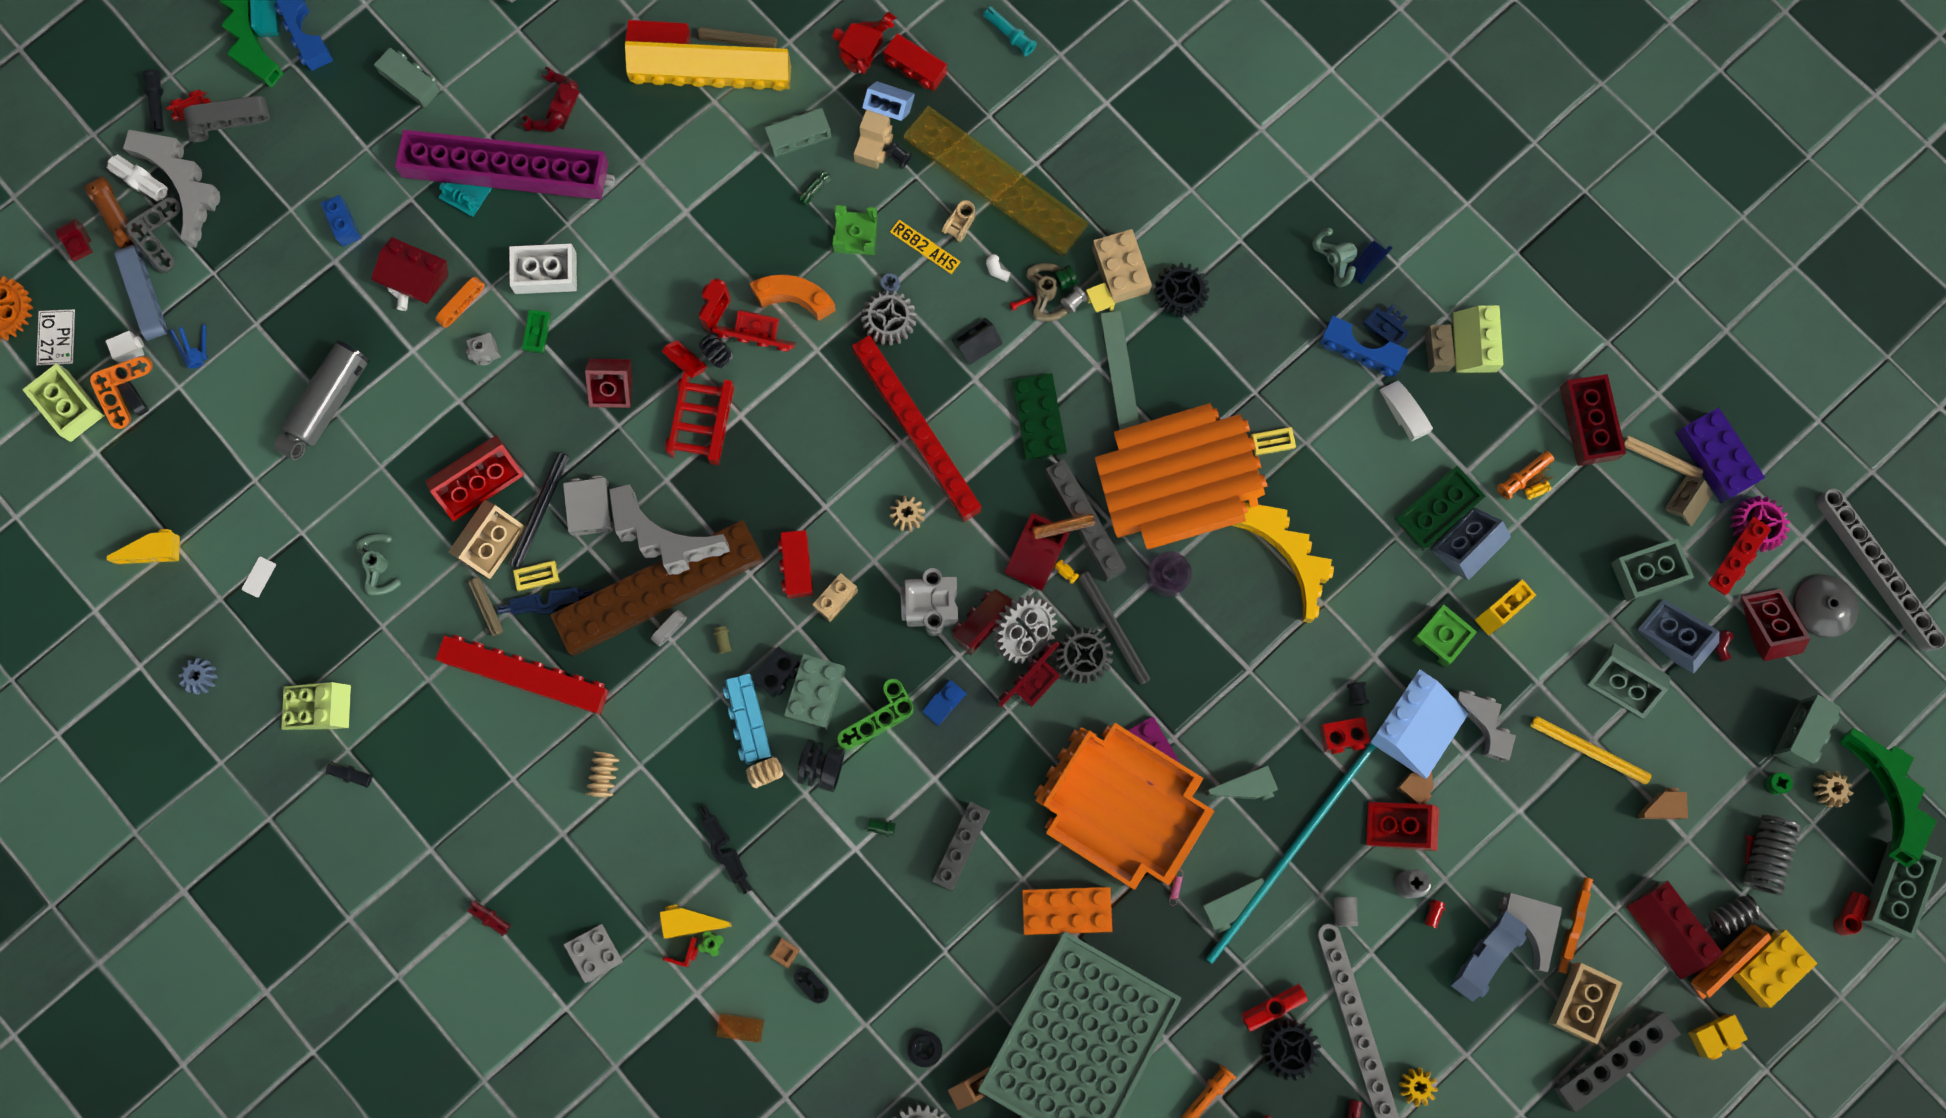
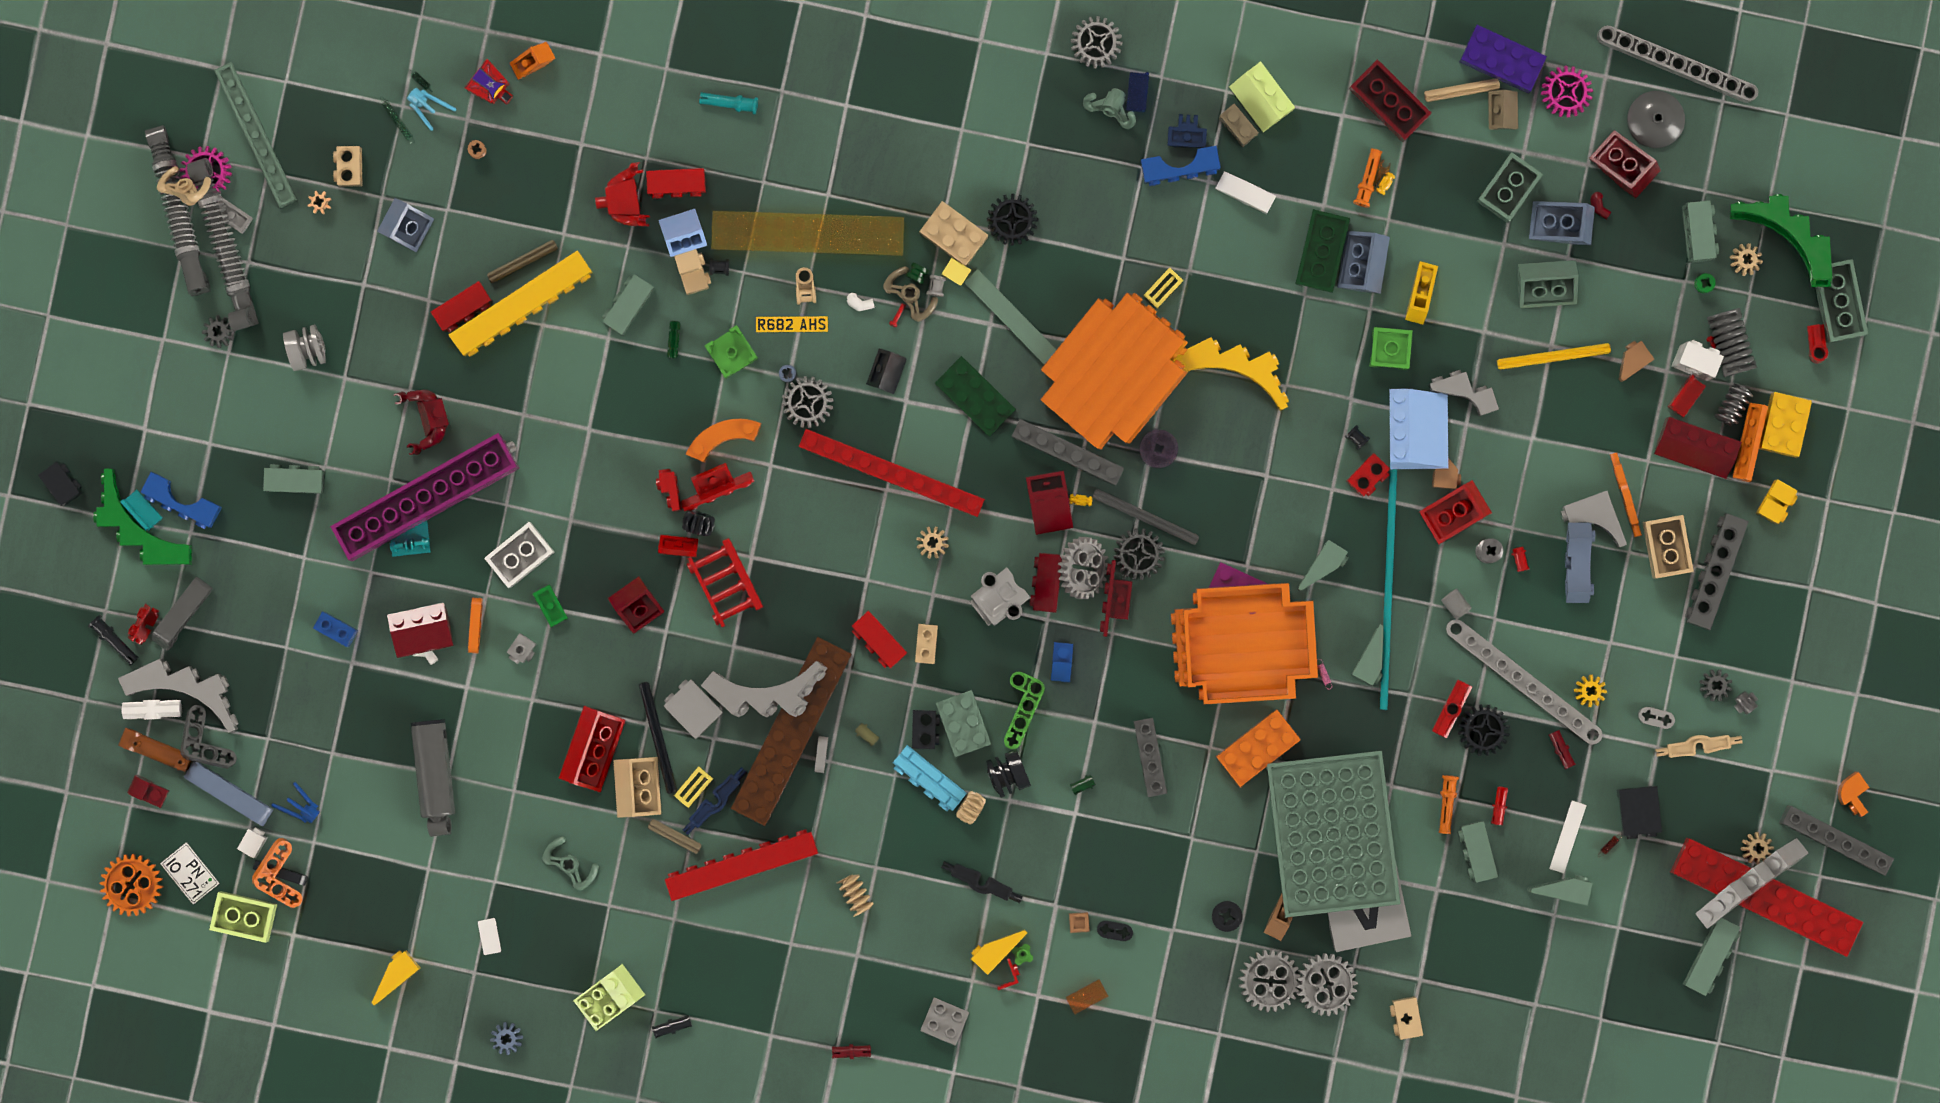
camera: 35 degrees left, 10 degrees up
clear orange axle [1033,513,1095,539] -> none
red bracket [1708,517,1771,596] -> none
none -> light grey gear [1071,16,1122,68]
none -> red panel [1667,374,1706,418]
none -> white brick [1671,340,1724,381]

